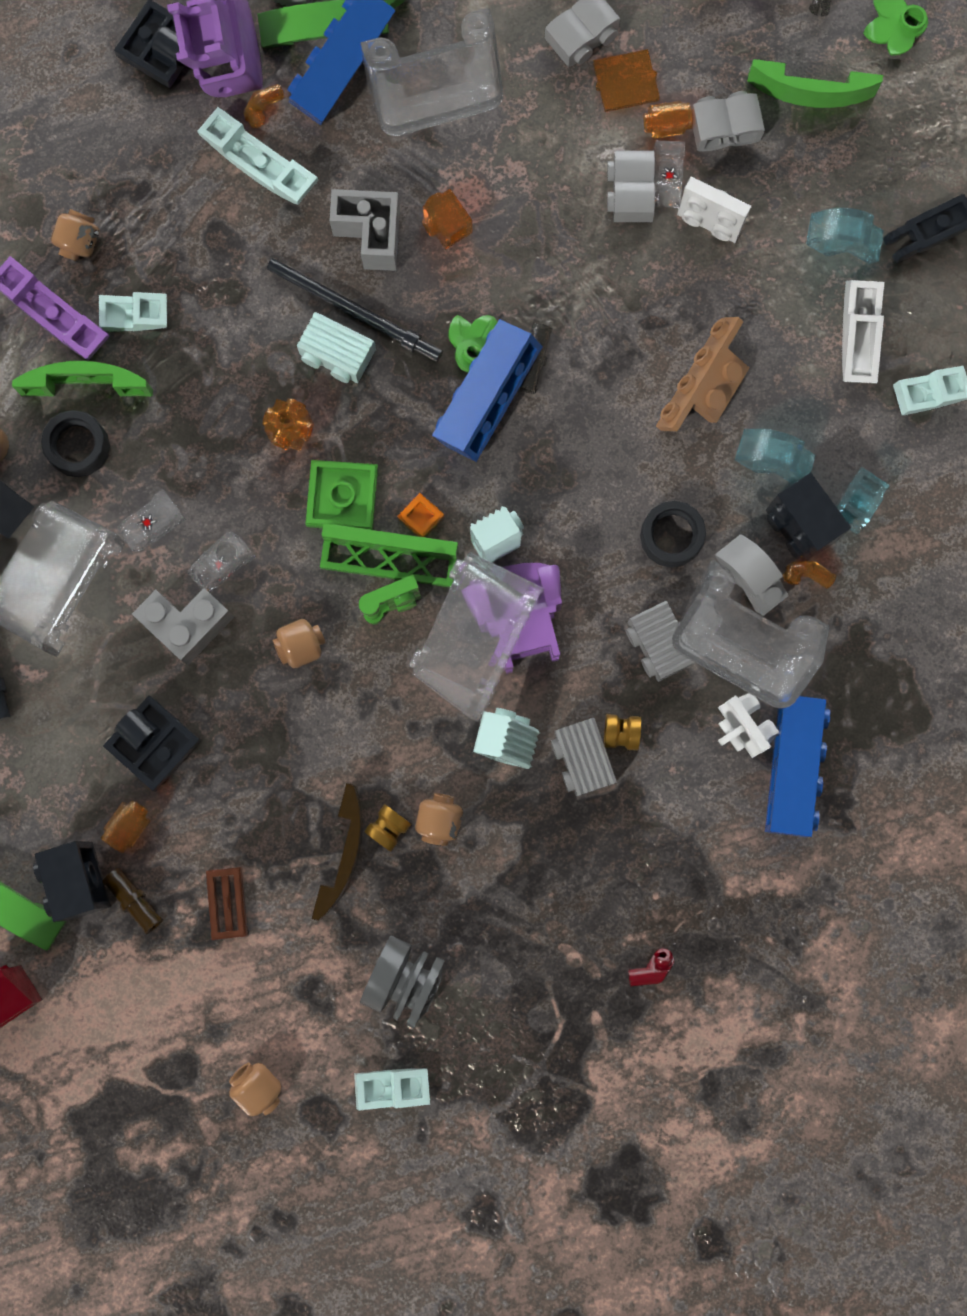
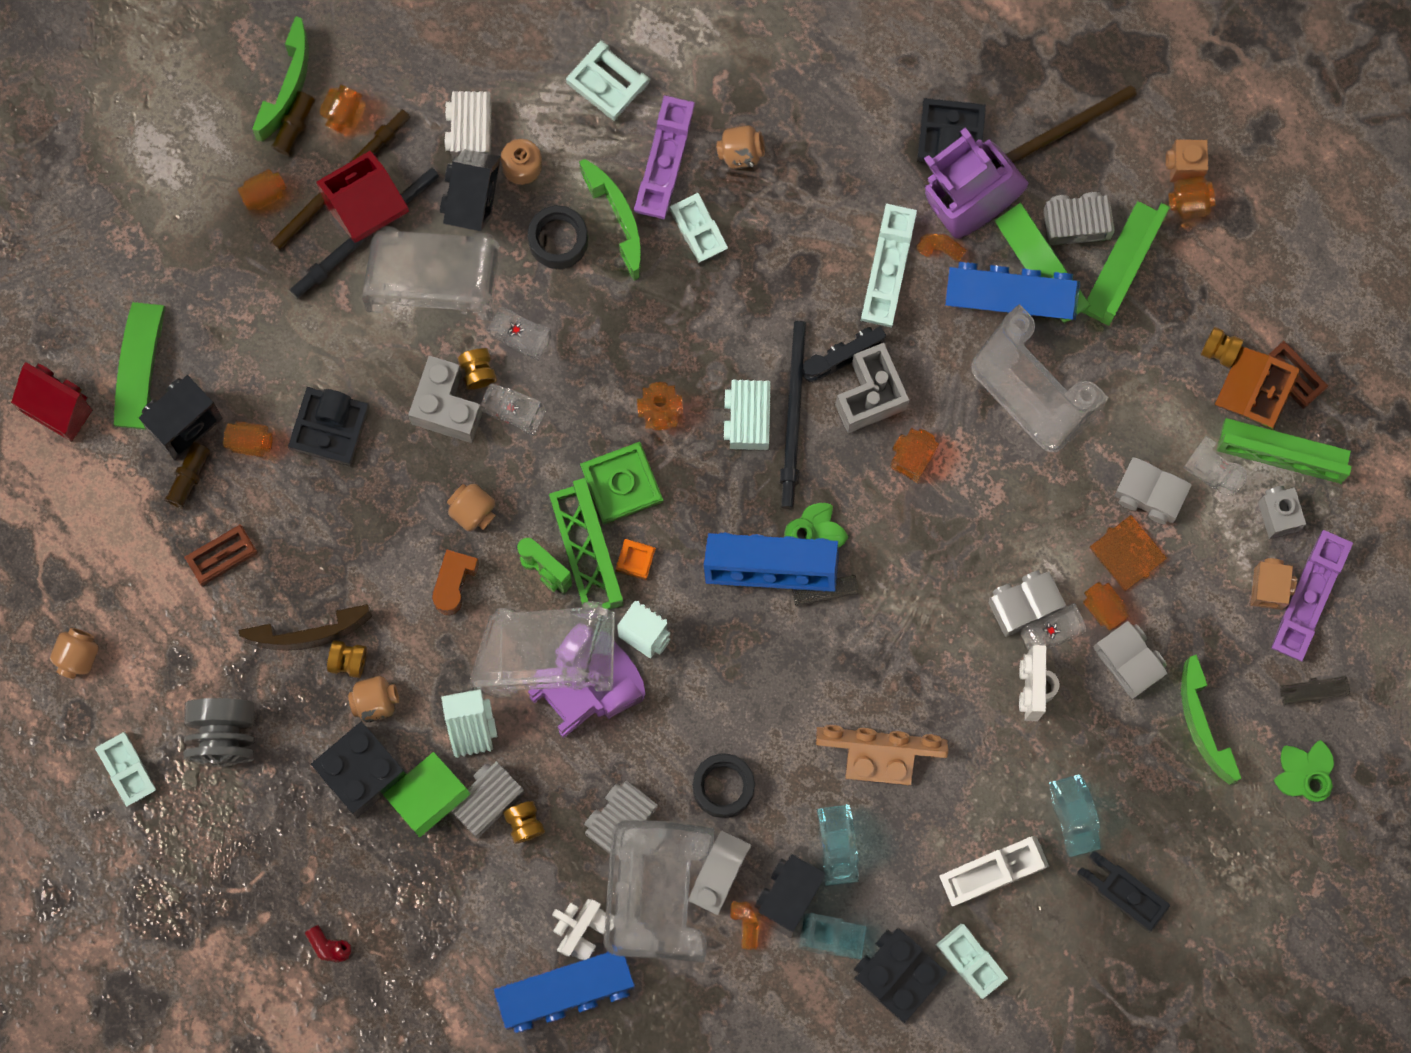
camera: 60 degrees right, 5 degrees down
none -> black brick [310,721,406,819]
none -> bright green tile [383,752,470,838]
none -> dark orange leg [432,549,479,616]
none -> pearl gold wheel [458,348,497,390]
none -> black hinge [803,326,886,383]
none -> black plate [853,928,948,1024]

